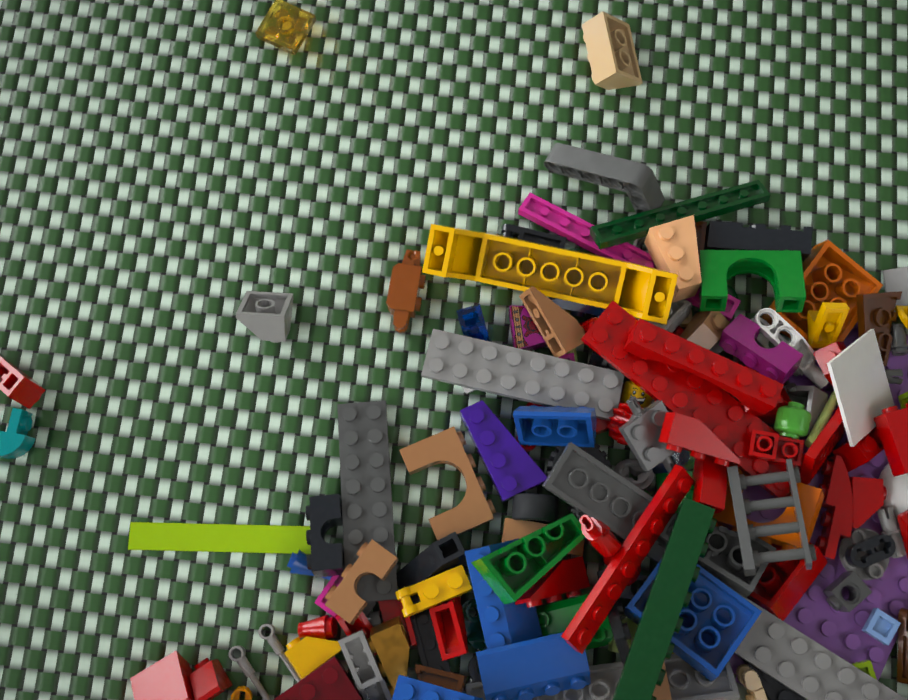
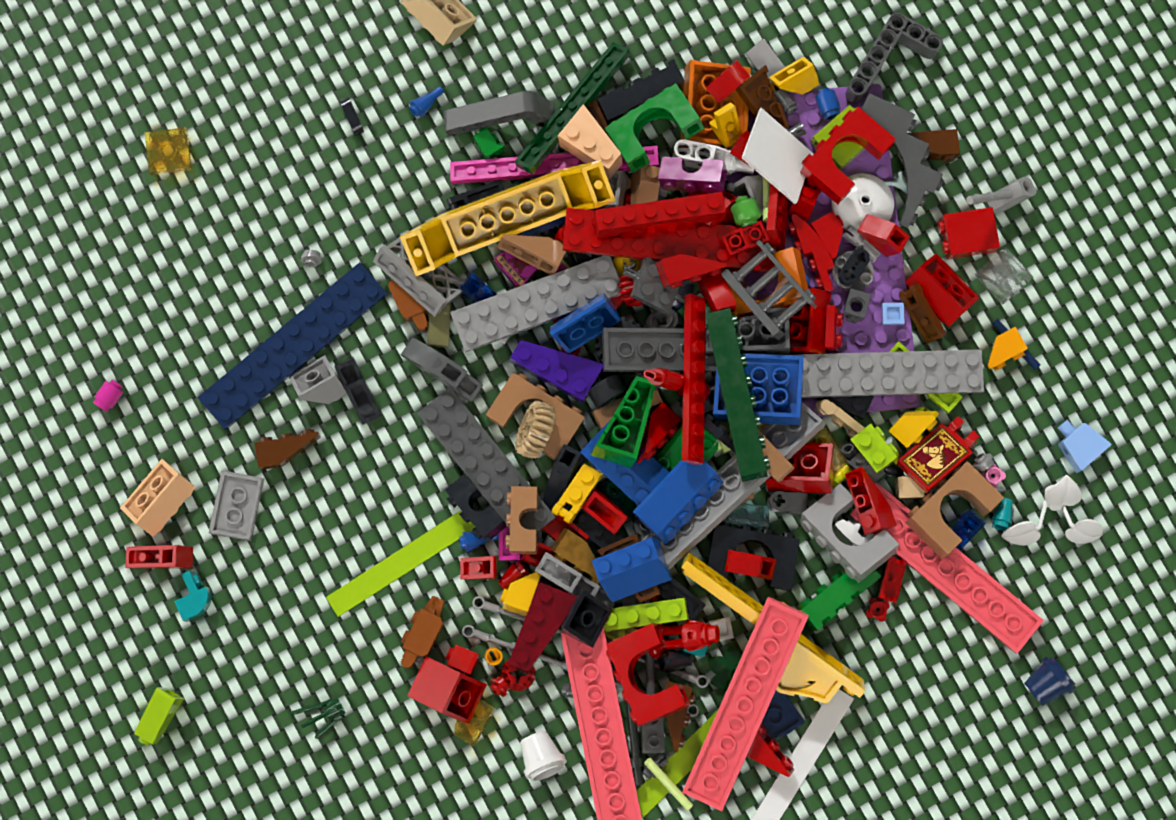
camera: 40 degrees left, 5 degrees up
none -> dark pink brick [93,379,124,412]
none -> light nougat slope [120,459,196,537]
none -> dark blue plate [198,262,388,430]
none -> light grey tile [209,471,264,541]
none -> reddish brown slope [254,429,321,470]
none -> dark green plant [290,698,346,739]
none -> light grey plate [301,249,322,267]
none -> black slope [334,356,382,425]
none -> black beam [340,97,364,136]
none -> light grey fence [373,232,468,317]
none -> dark grey slope [400,337,483,403]
none -> dark orange hinge [401,596,445,668]
none -> blue cone [409,86,444,118]
none -> olive slope [428,303,451,348]
none -> slope [460,556,496,580]
none -> green brick [473,127,505,159]
none -> tan gear [515,401,555,458]
none -> red slope [705,60,750,104]
none -> red plate [825,305,844,353]

